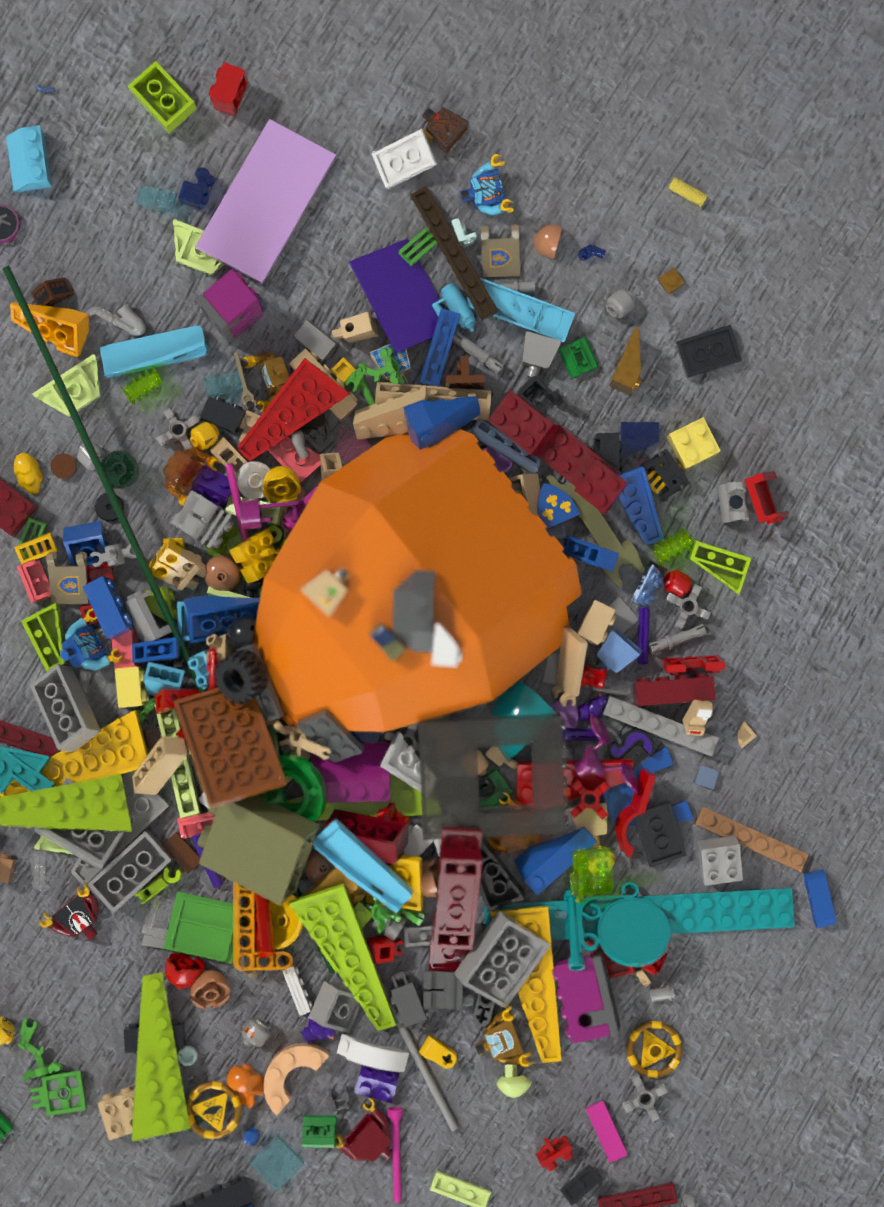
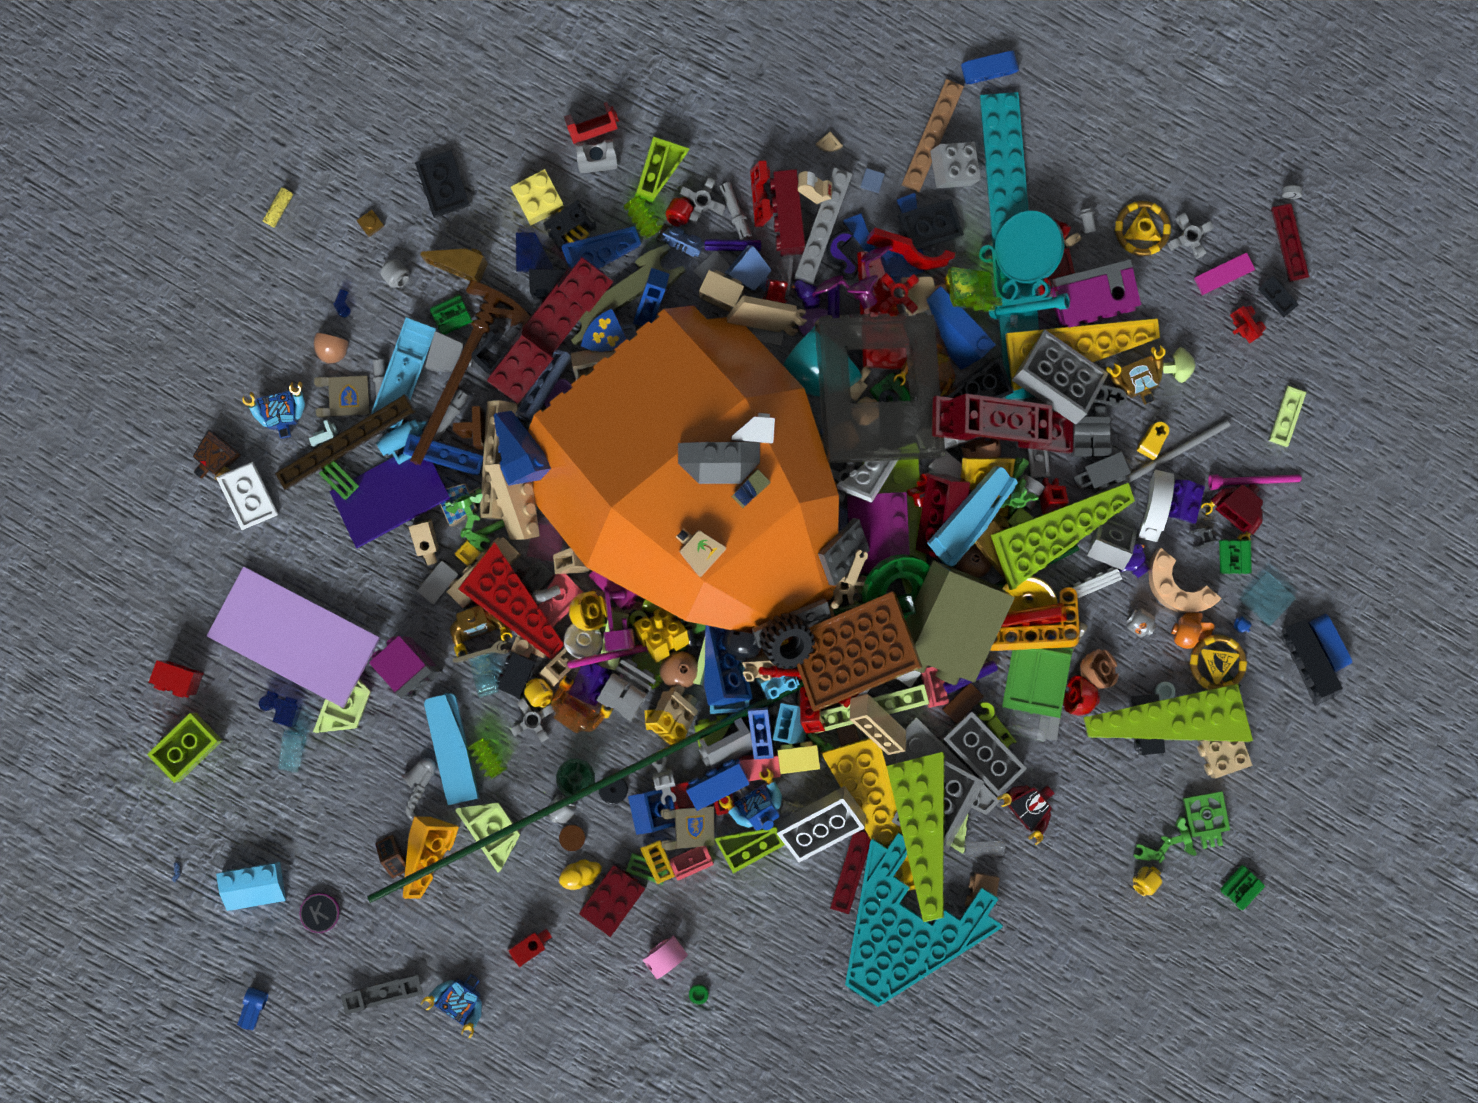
camera: 90 degrees left, 0 degrees up
none -> reddish brown piece [410,280,530,466]

